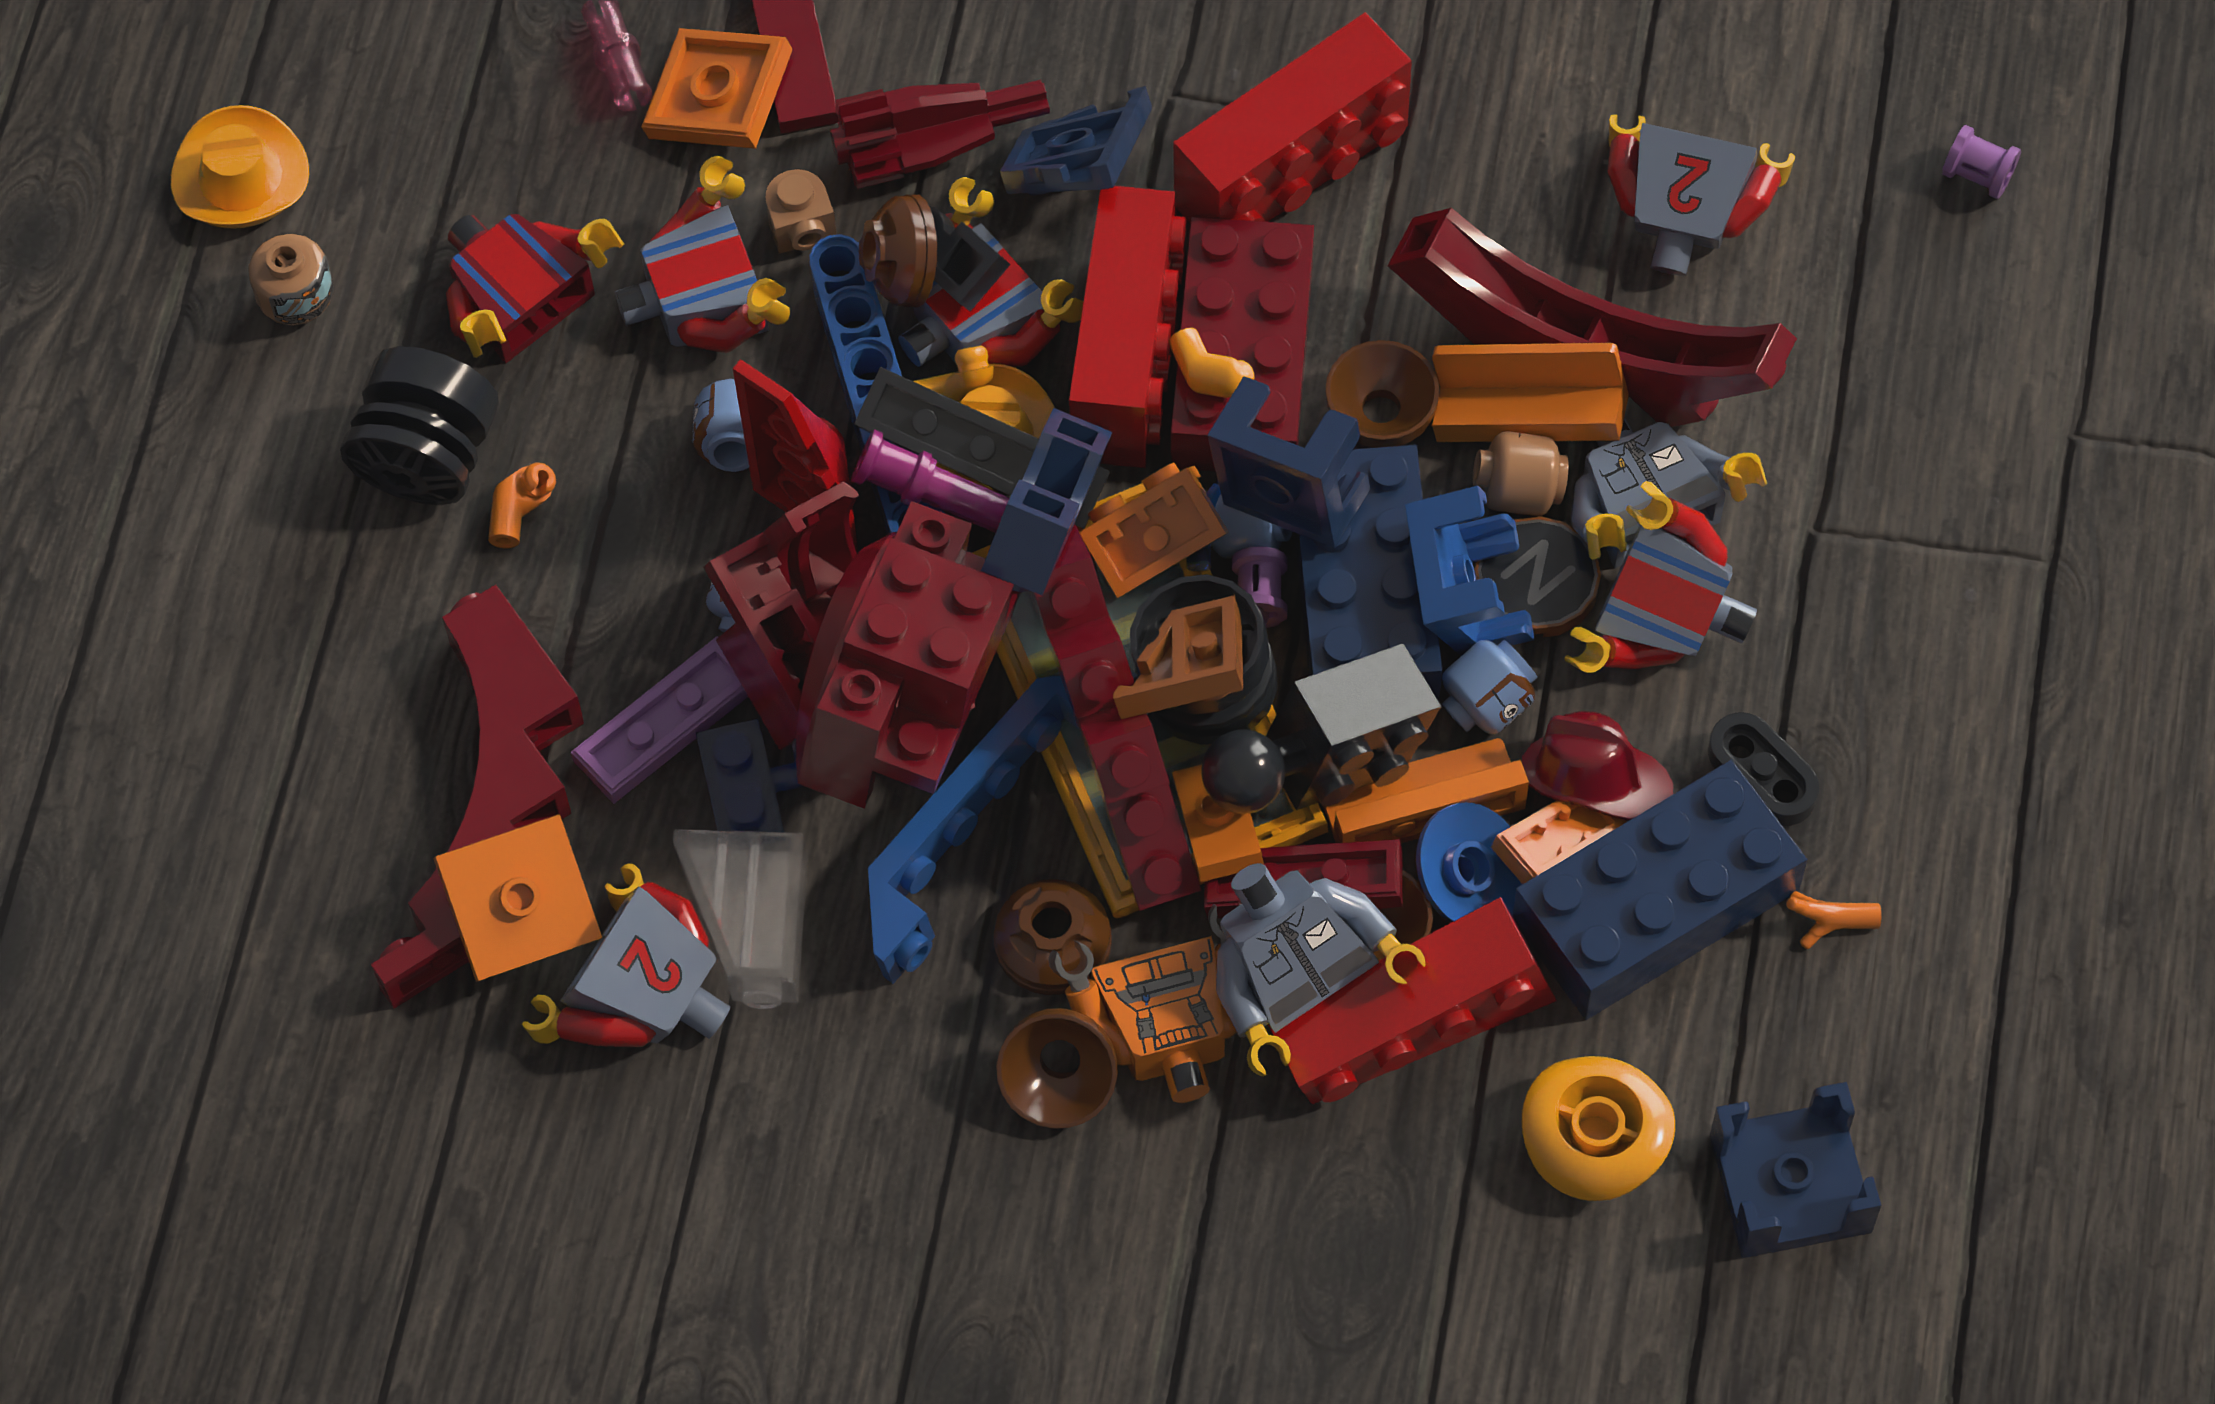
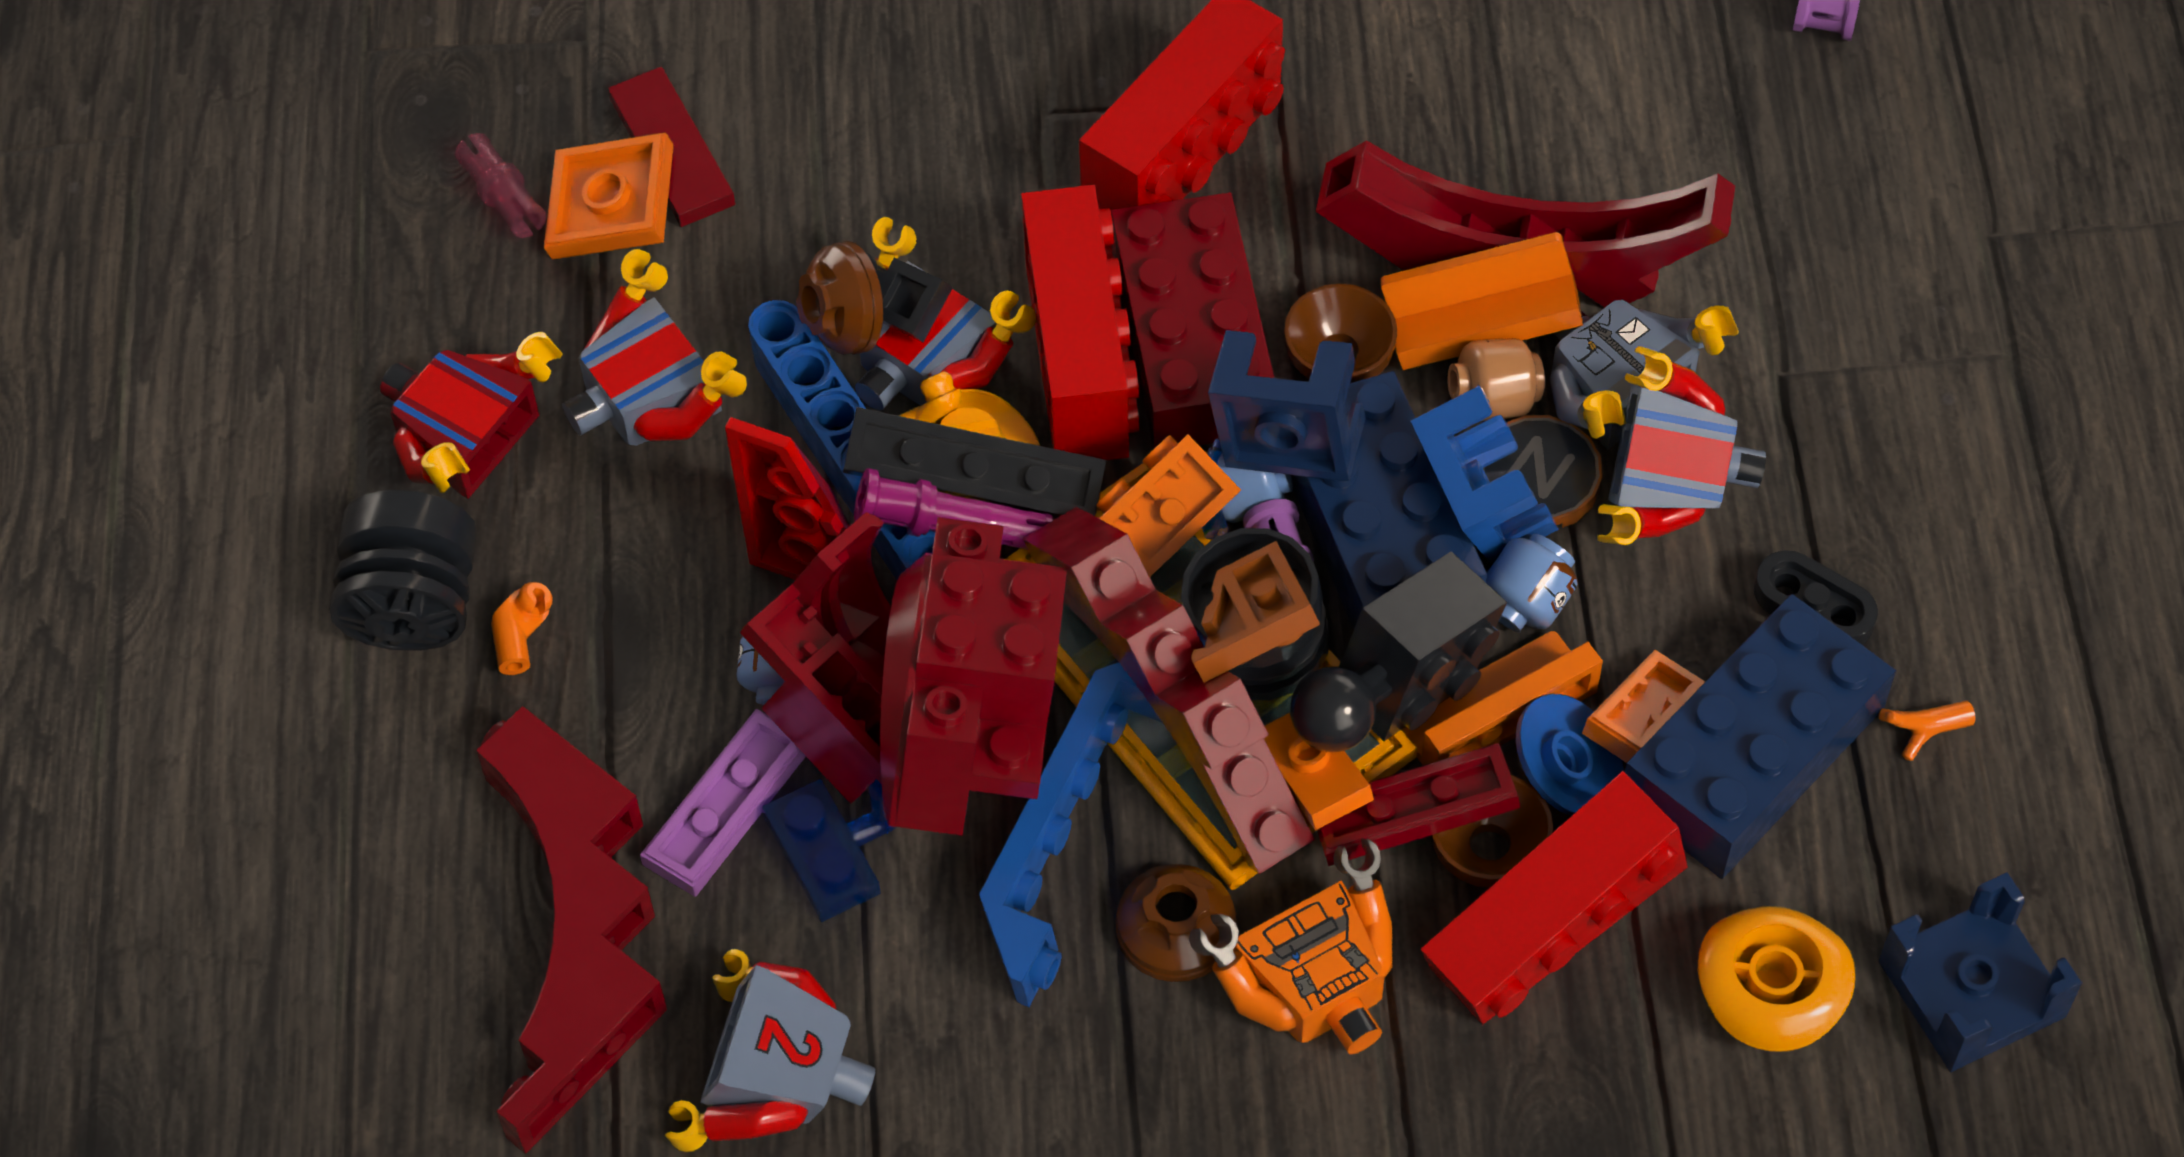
camera: 15 degrees left, 5 degrees down
light orange hat [171,105,309,229] -> none
medium nougat head [248,234,334,325] -> none
orange plate [433,814,602,982] -> none
clear slope [673,829,808,1009] -> none
medium blue head [692,378,749,472] -> none
medium nougat plate [765,169,837,254] -> none
dark red piece [830,80,1050,189] -> none
dark blue arch [981,408,1112,596] -> none
reddish brown piece [996,1008,1118,1128] -> none
dark blue wing [1000,86,1152,196] -> none
light orange arm [1169,328,1254,398] -> none
sand blue torso [1216,863,1426,1076] -> none
dark red piece [1522,711,1673,820] -> none
sand blue torso [1608,114,1795,276] -> none

